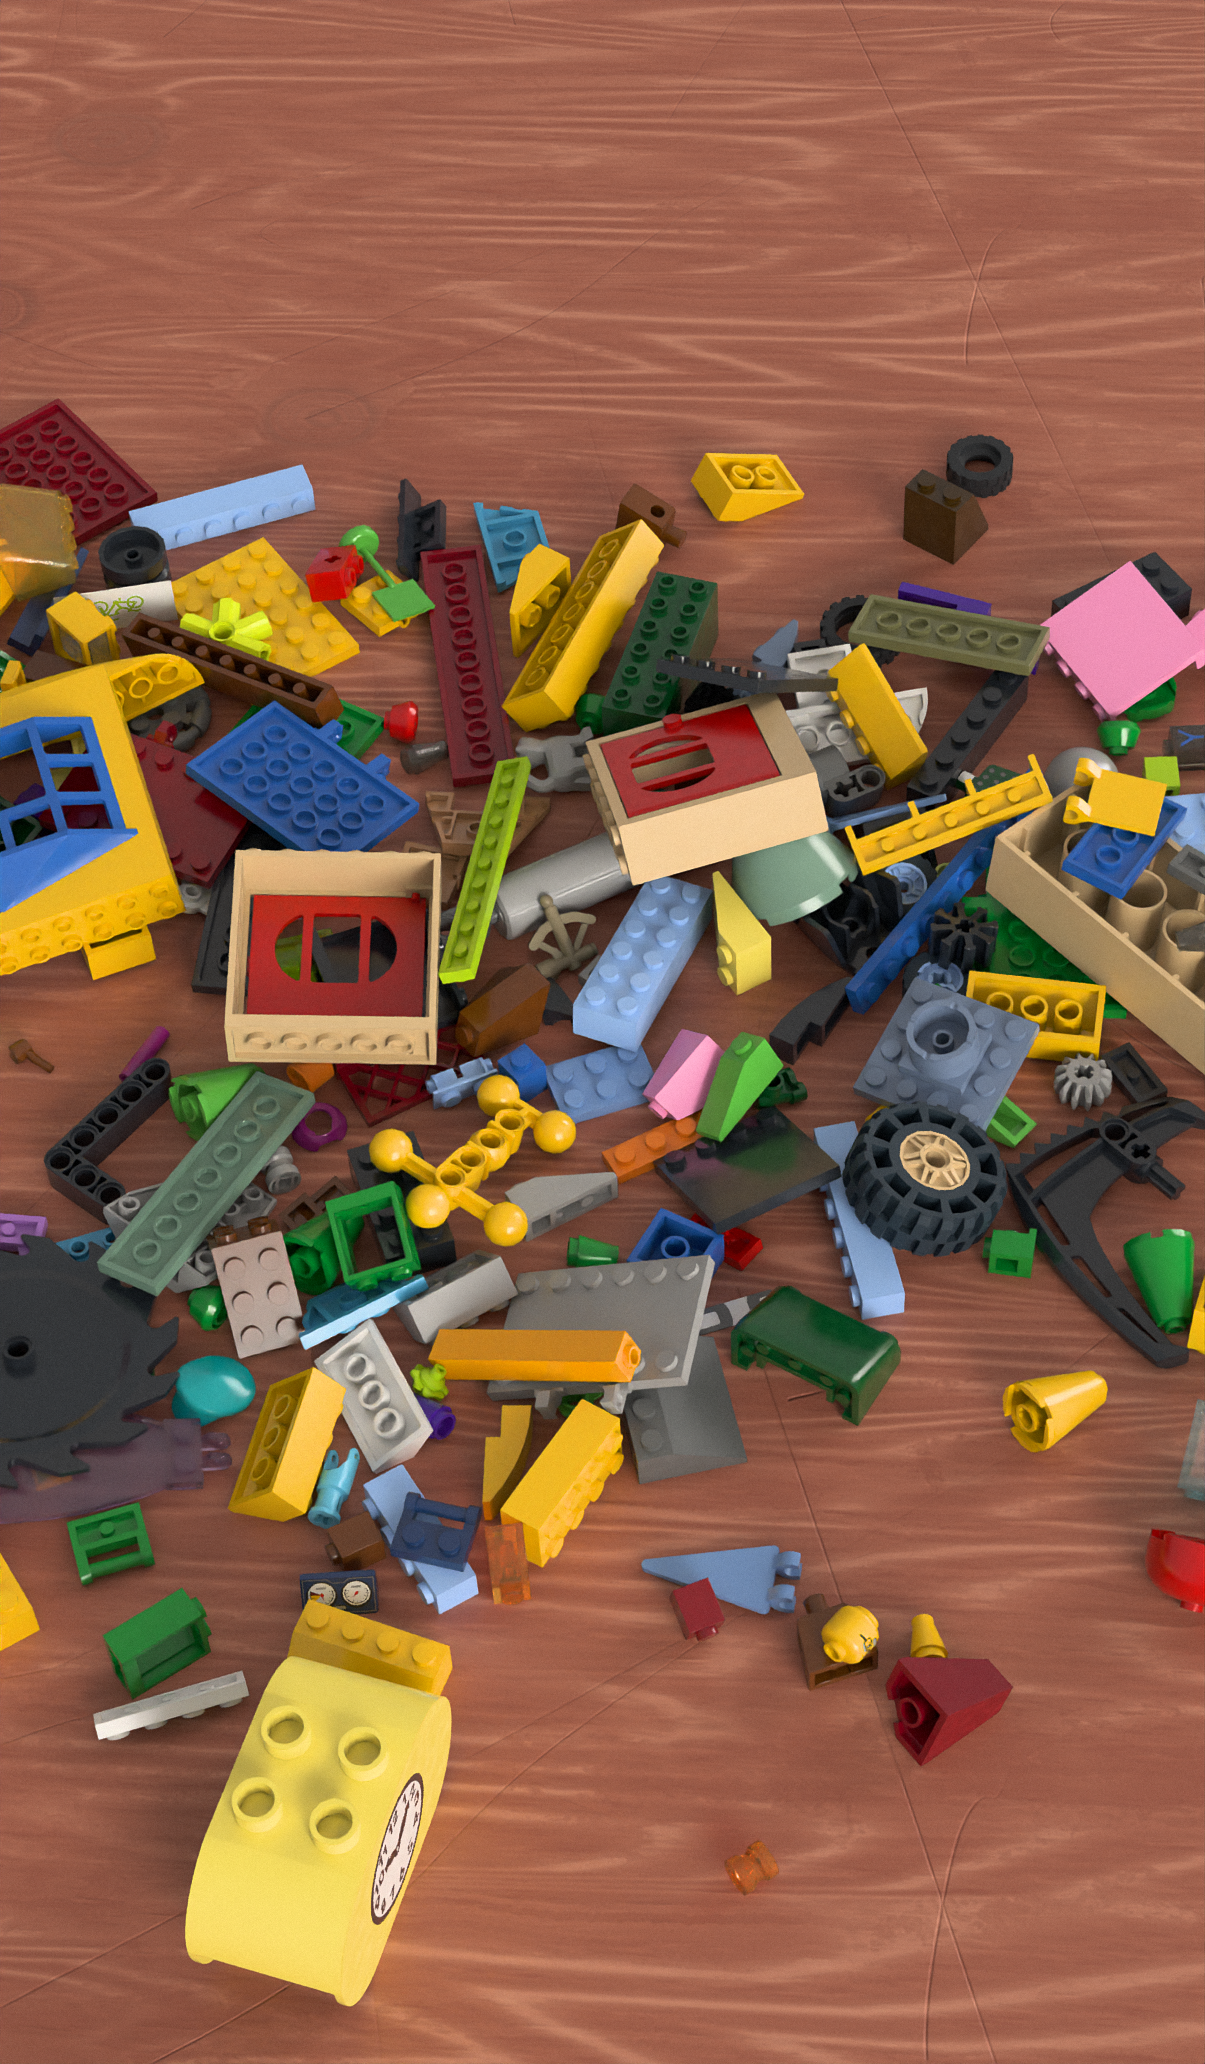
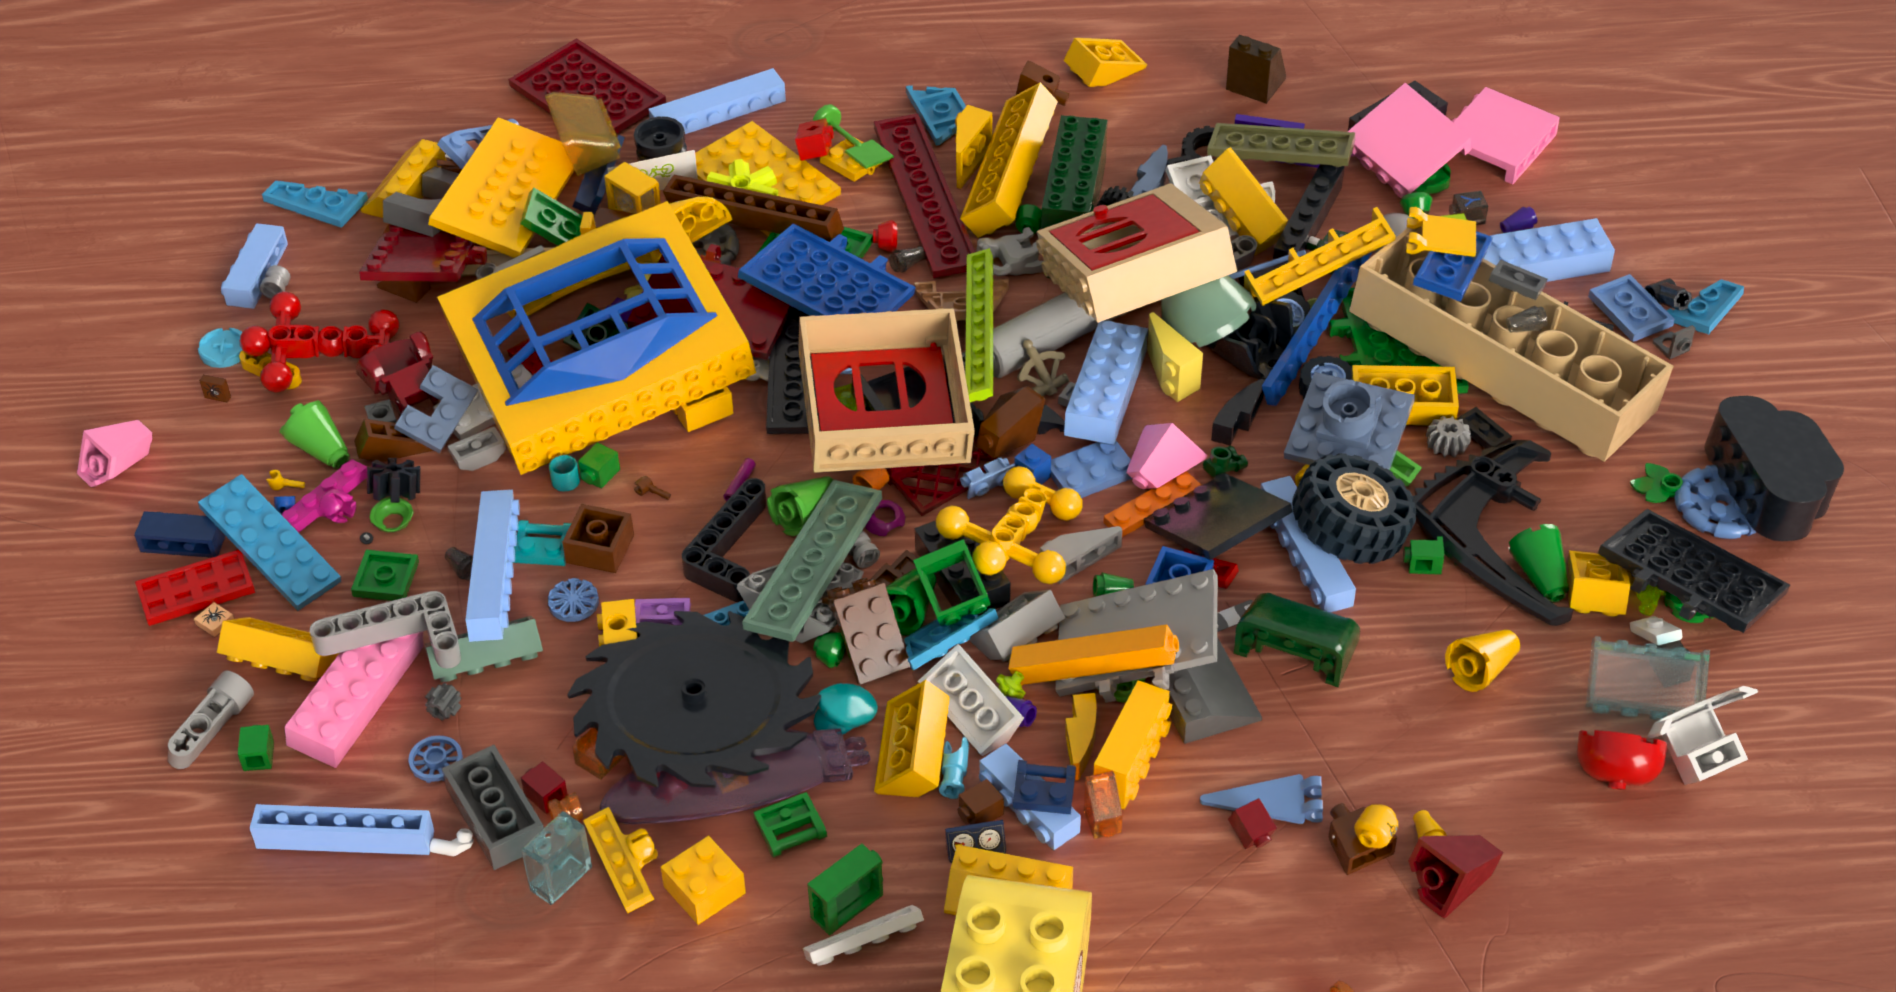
camera: 10 degrees left, 5 degrees down
black bracket [396,479,446,582] -> none
black plate [656,654,838,693] -> none
bright green slope [696,1032,784,1142] -> none
black gear [927,903,999,974] -> none
black tyre [946,434,1013,498] -> none

